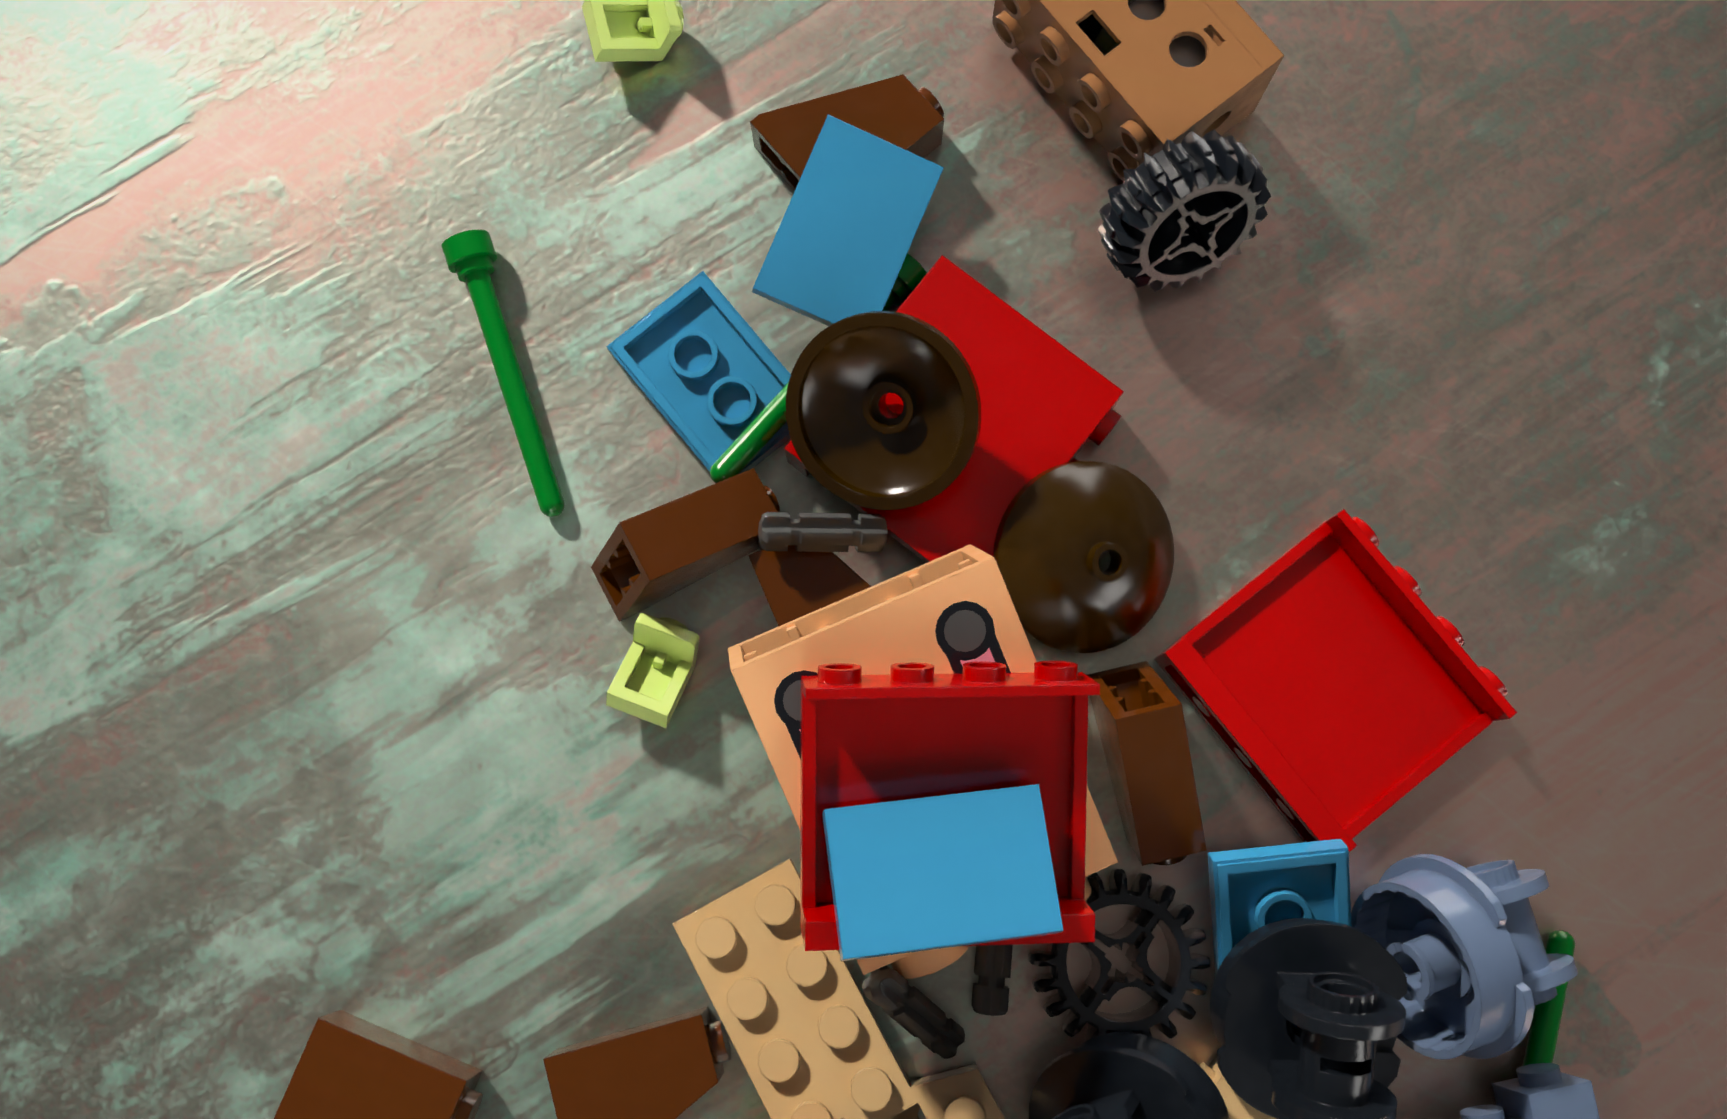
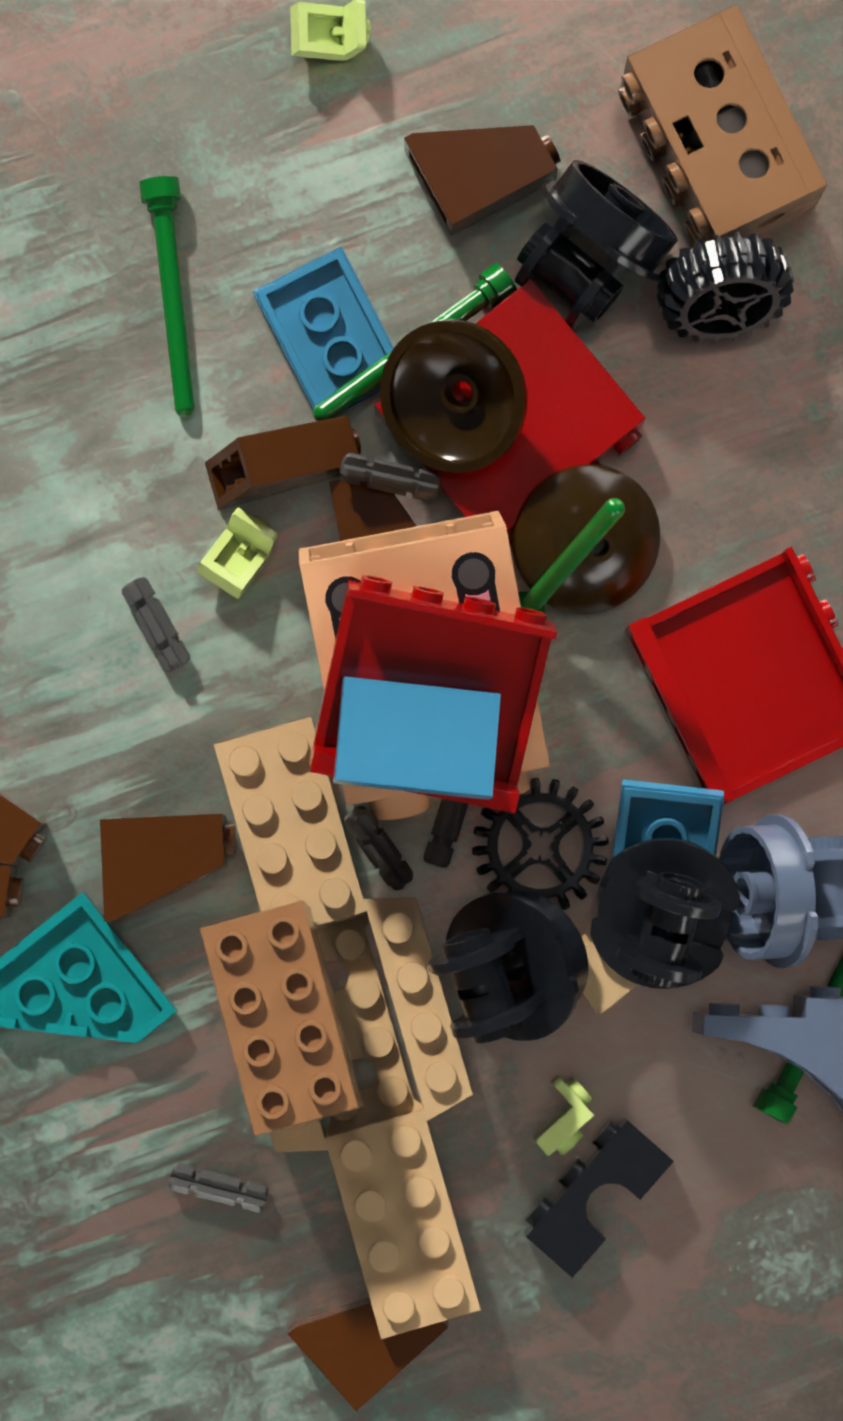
camera: 15 degrees right, 5 degrees up
dark azure tile [752,114,944,326] -> none
reddish brown slope [1087,661,1207,866] -> none
none -> dark grey axle [122,577,190,672]
none -> black piece [515,160,678,330]
none -> green piece [518,498,625,614]

